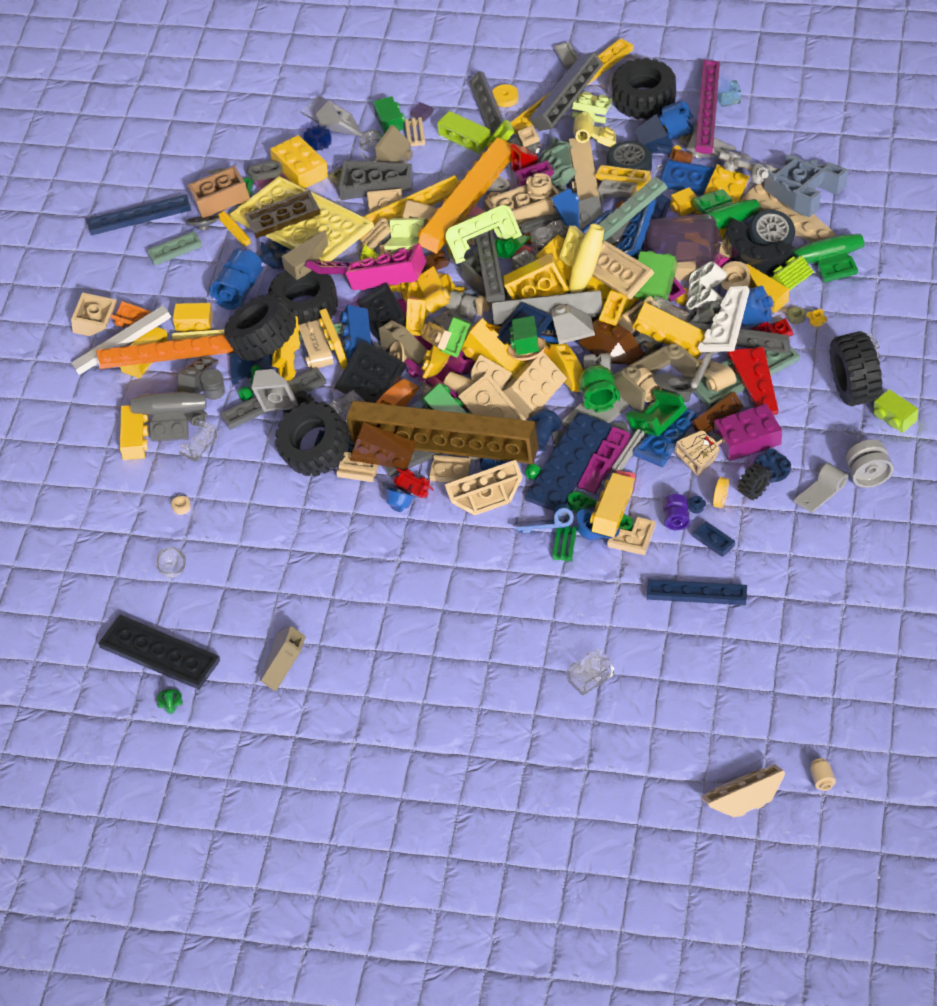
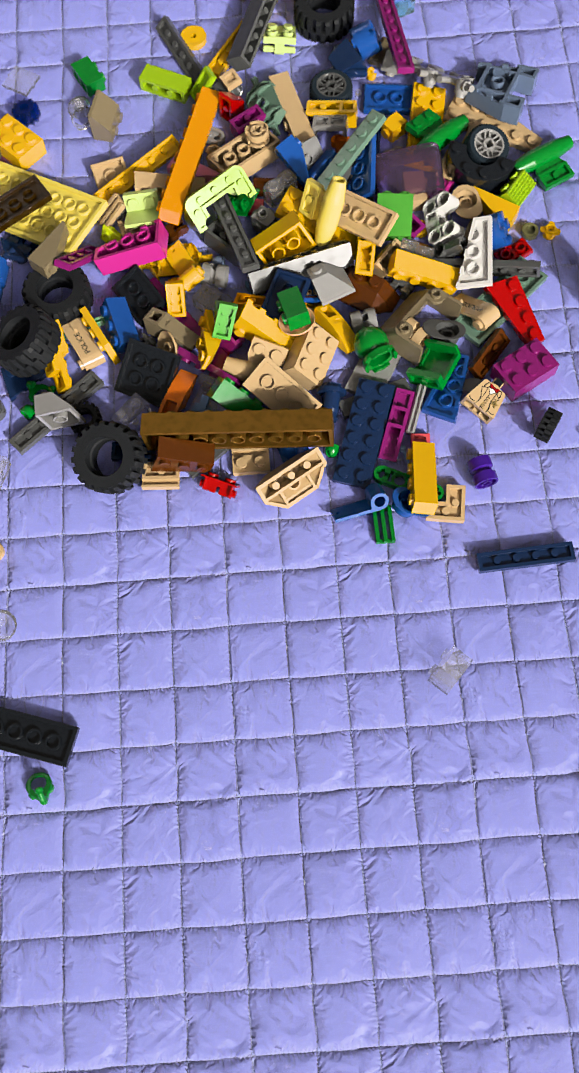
camera: 15 degrees left, 20 degrees up
slope [260,626,306,691] -> none
light grey slope [316,100,362,136] -> none
olive tile [328,167,343,187] -> none
dark grey wedge [339,161,414,200] -> none
blue piece [381,482,417,512] -> none
tan tile [405,117,425,146] -> none
clear purple tile [410,102,434,122] -> none
tan plate [421,321,451,350] -> none
tan plate [475,295,491,316] -> none
dark grey axle [520,213,560,234] -> none
light yellow plate [573,111,616,148] -> none
dark orange piece [671,149,693,164] -> none
dark blue plate [688,496,706,514] -> none
light grey piece [690,352,718,389] -> none
dark blue plate [693,521,735,557] -> none
yellow piece [713,477,729,509] -> none
dark blue dish [753,448,791,483] -> none

